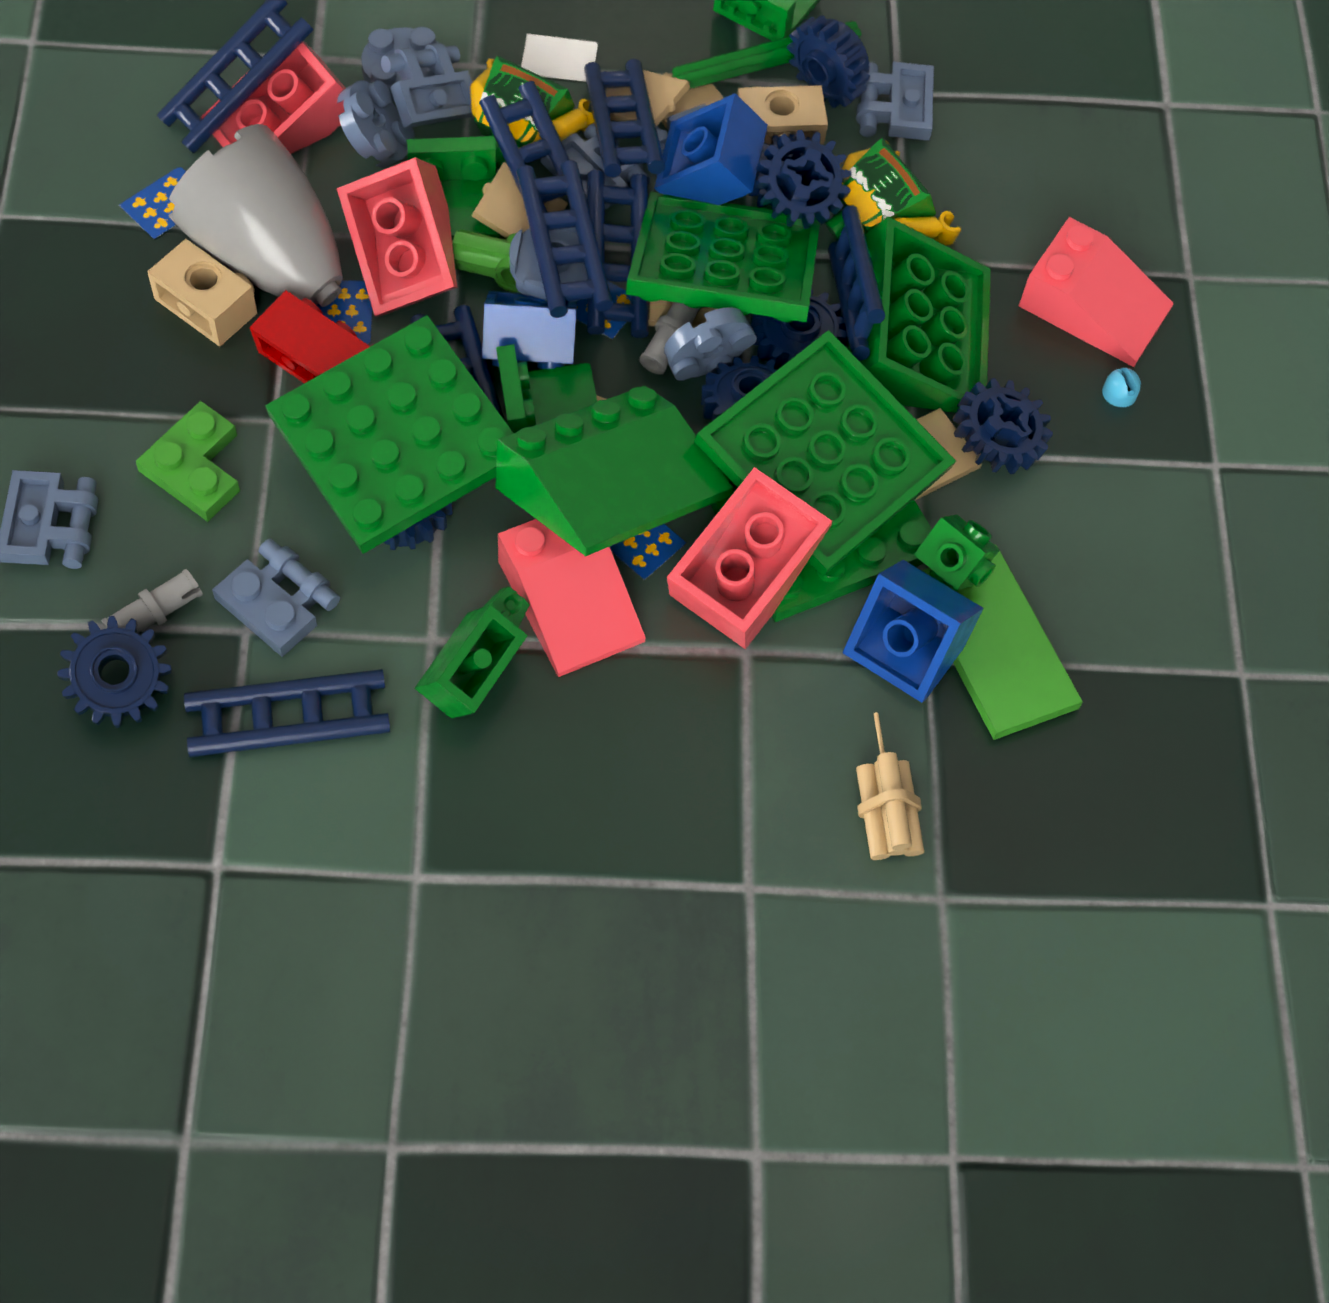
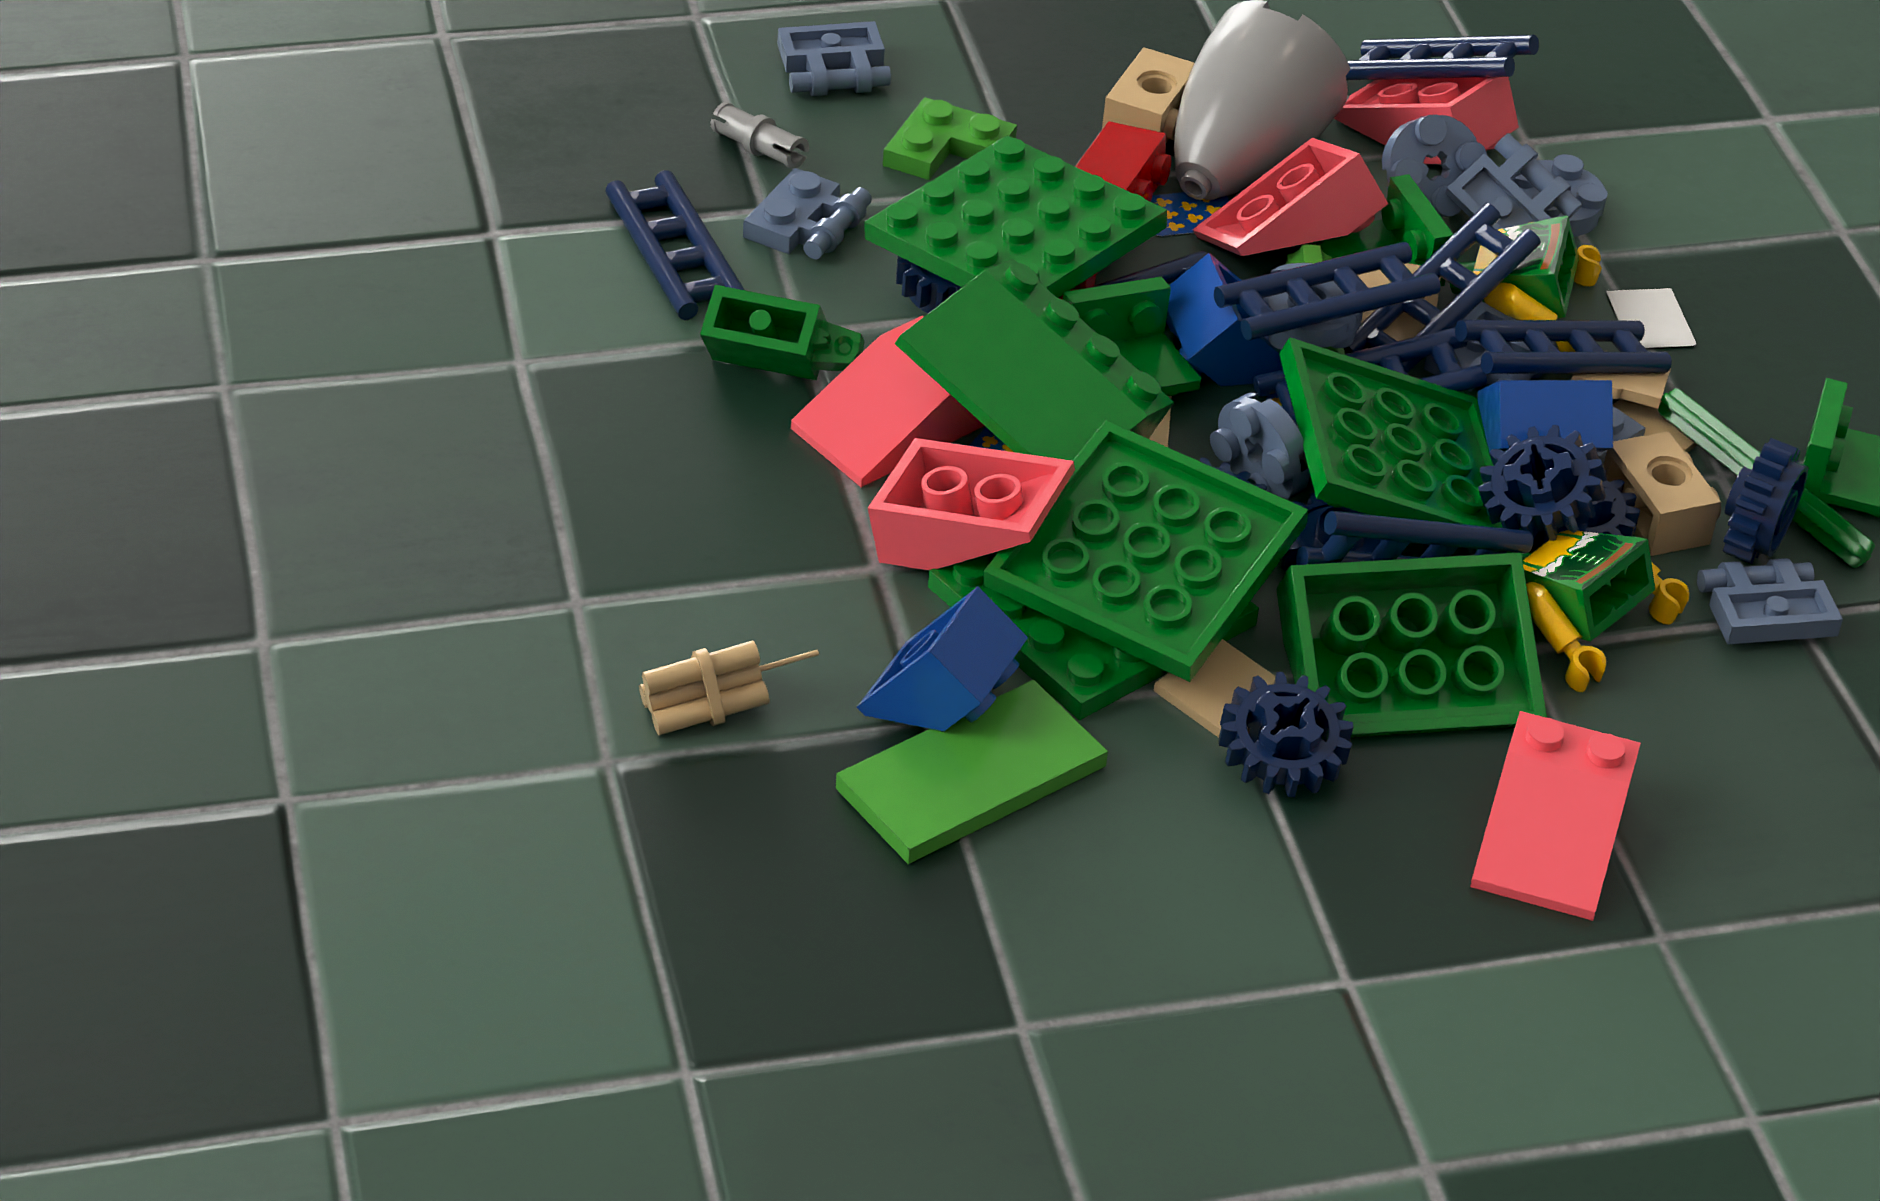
camera: 80 degrees right, 20 degrees down
dark blue gear [57,616,172,728] -> none
green brick [914,514,1000,591] -> none
medium azure hinge [1102,368,1141,407] -> none

